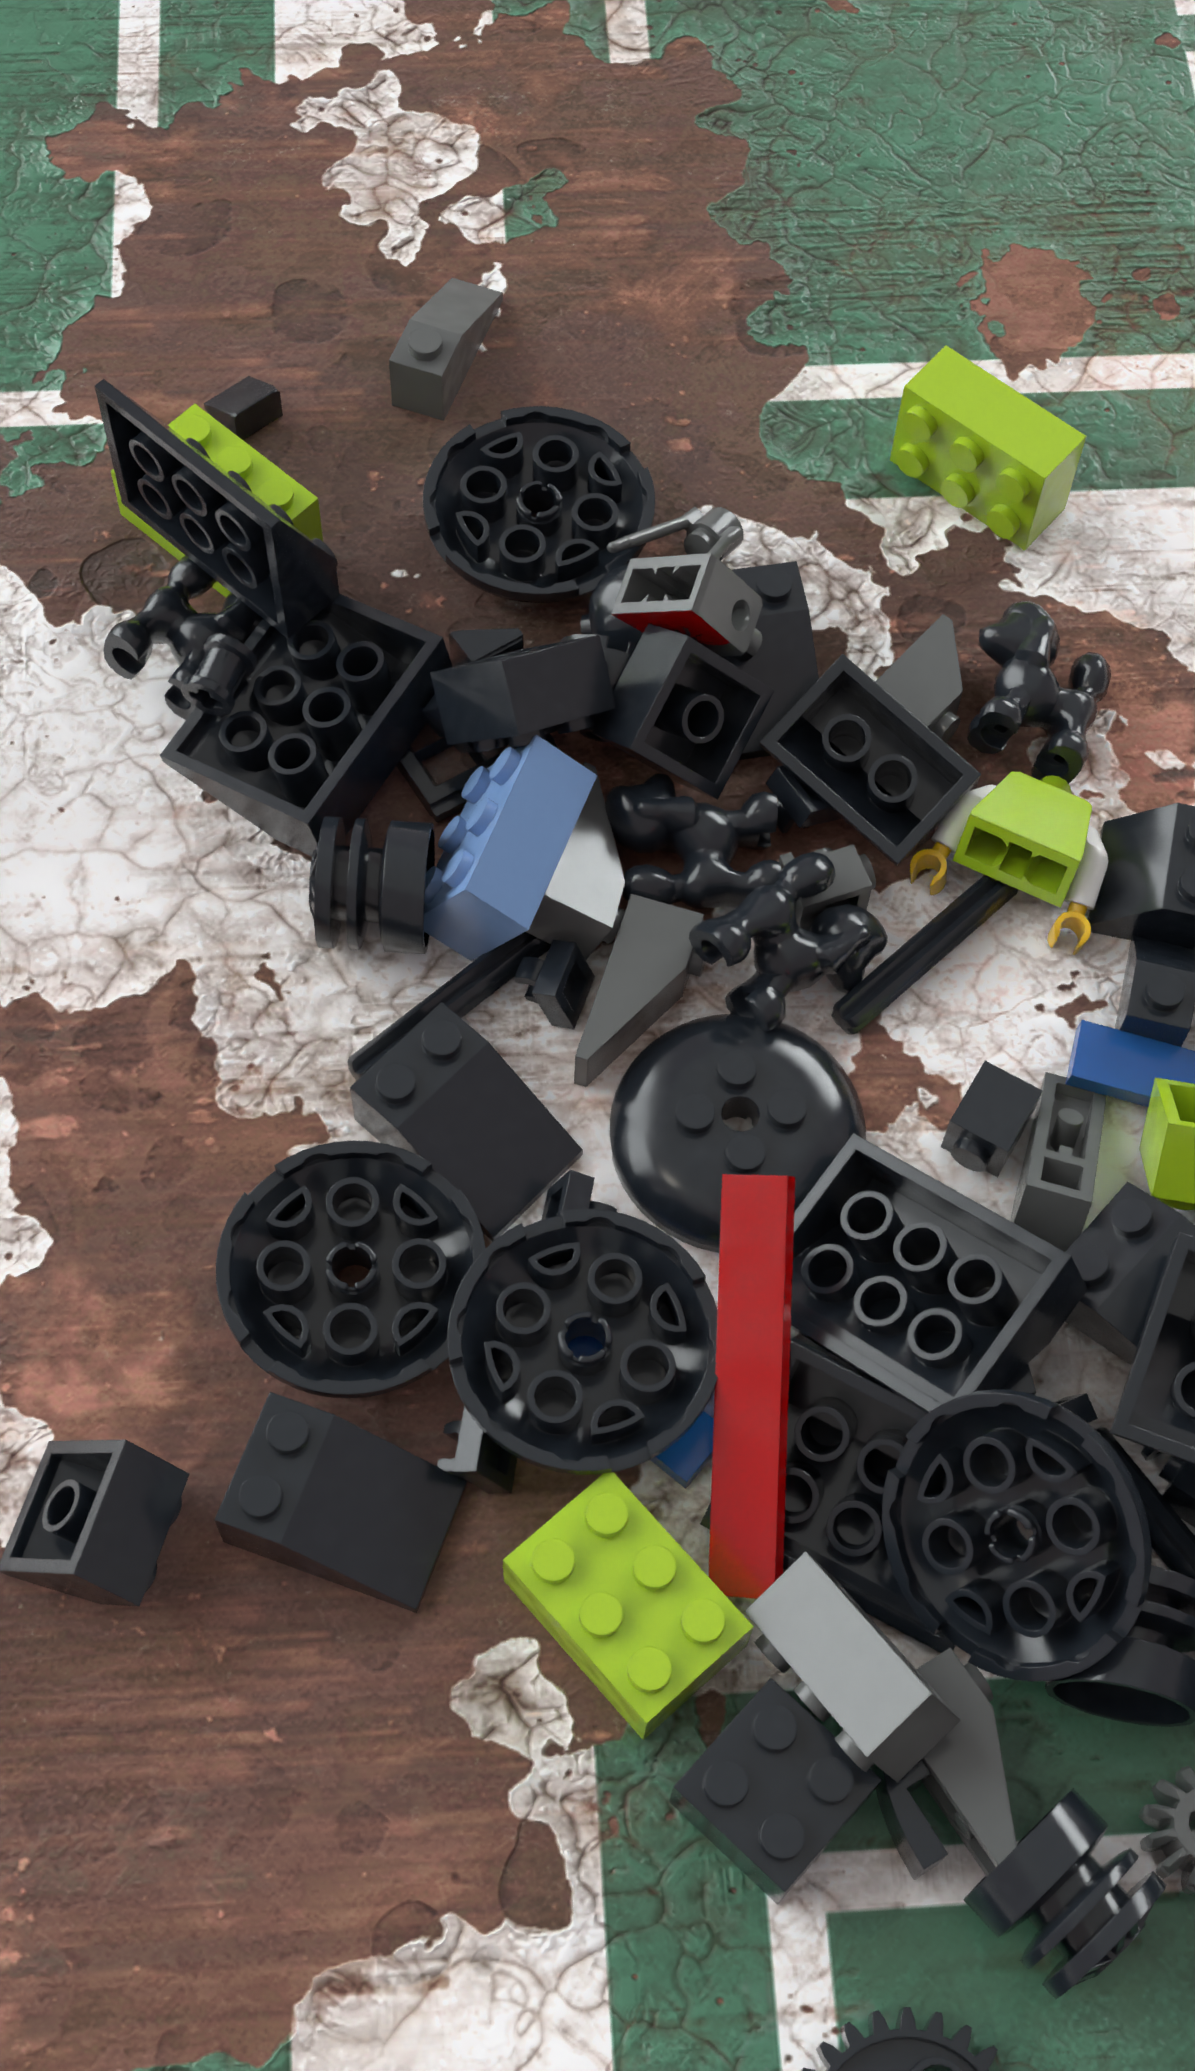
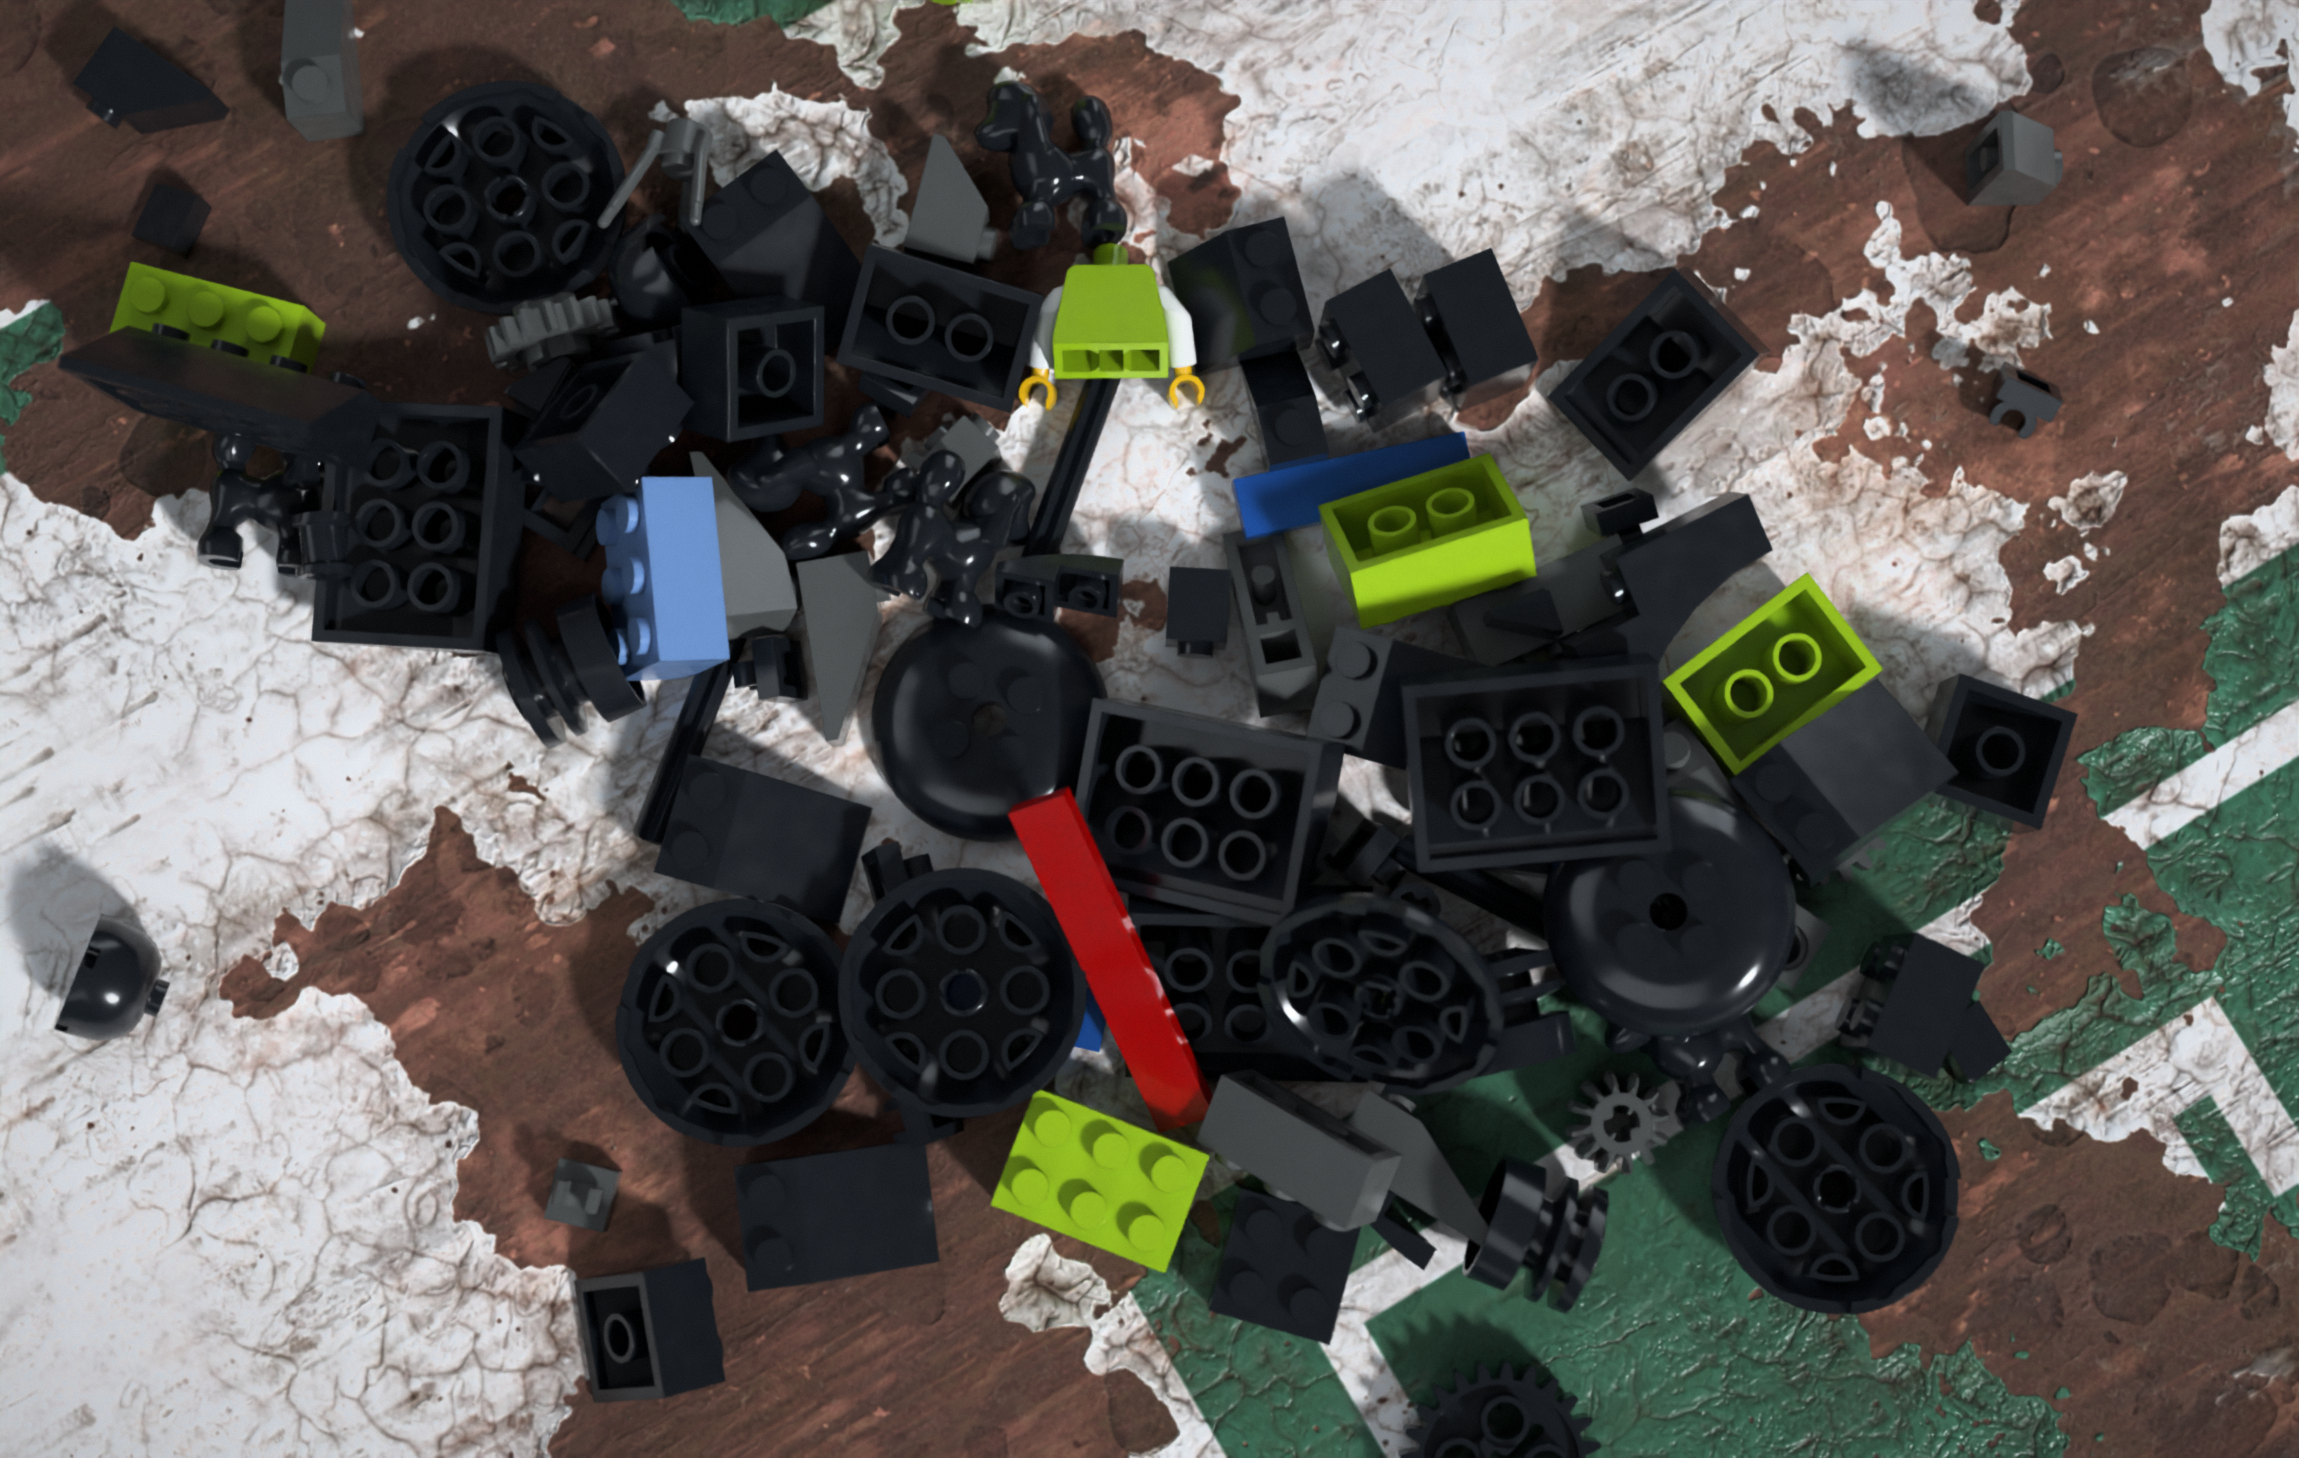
camera: 25 degrees left, 20 degrees up
dark grey torso [611,553,763,662] -> none
none -> black slope [73,26,230,134]
none -> dark grey gear [484,292,620,373]
none -> dark grey tile [544,1157,623,1232]
none -> black slope [994,554,1124,624]

